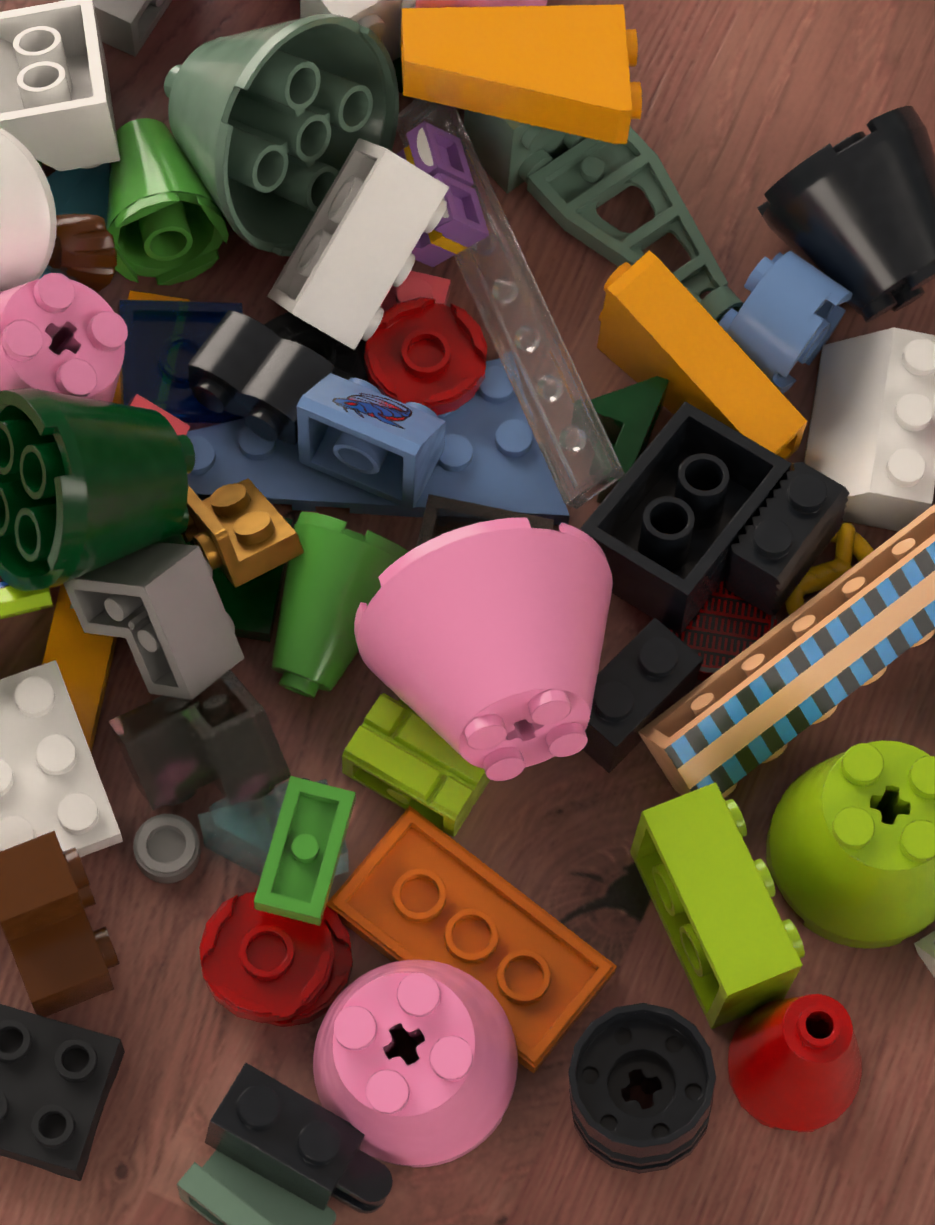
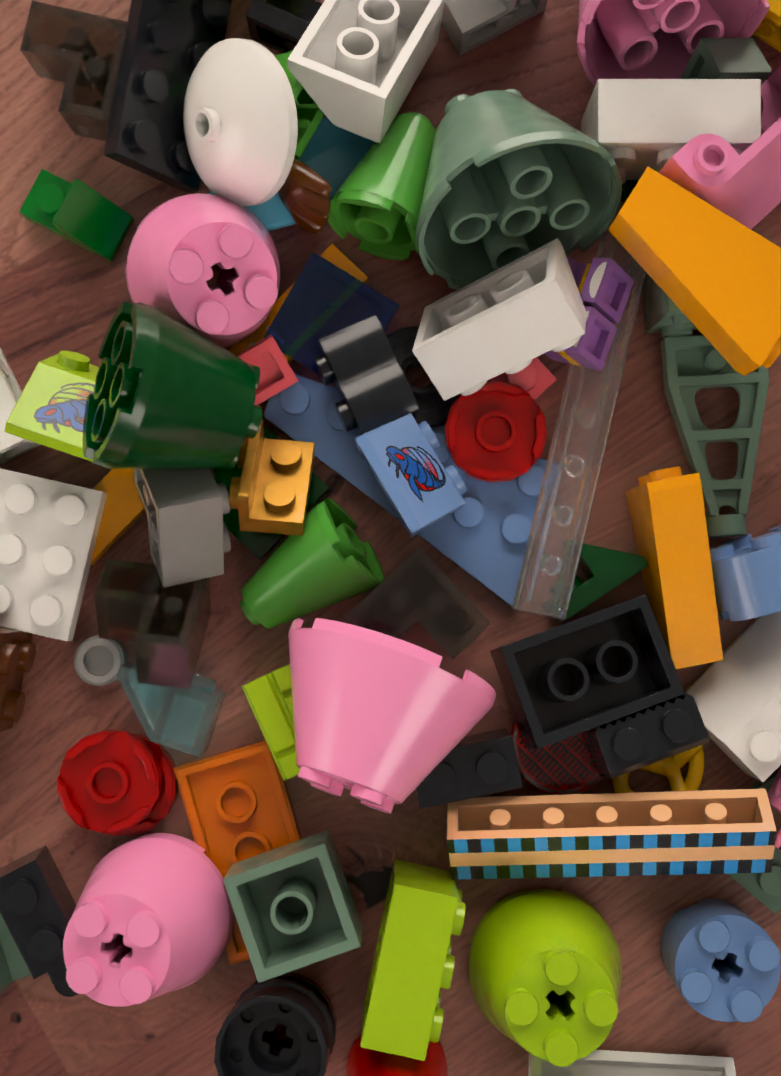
camera: 40 degrees right, 20 degrees up
bright green plate [254,776,356,926] -> none
none -> sand green brick [223,830,363,983]

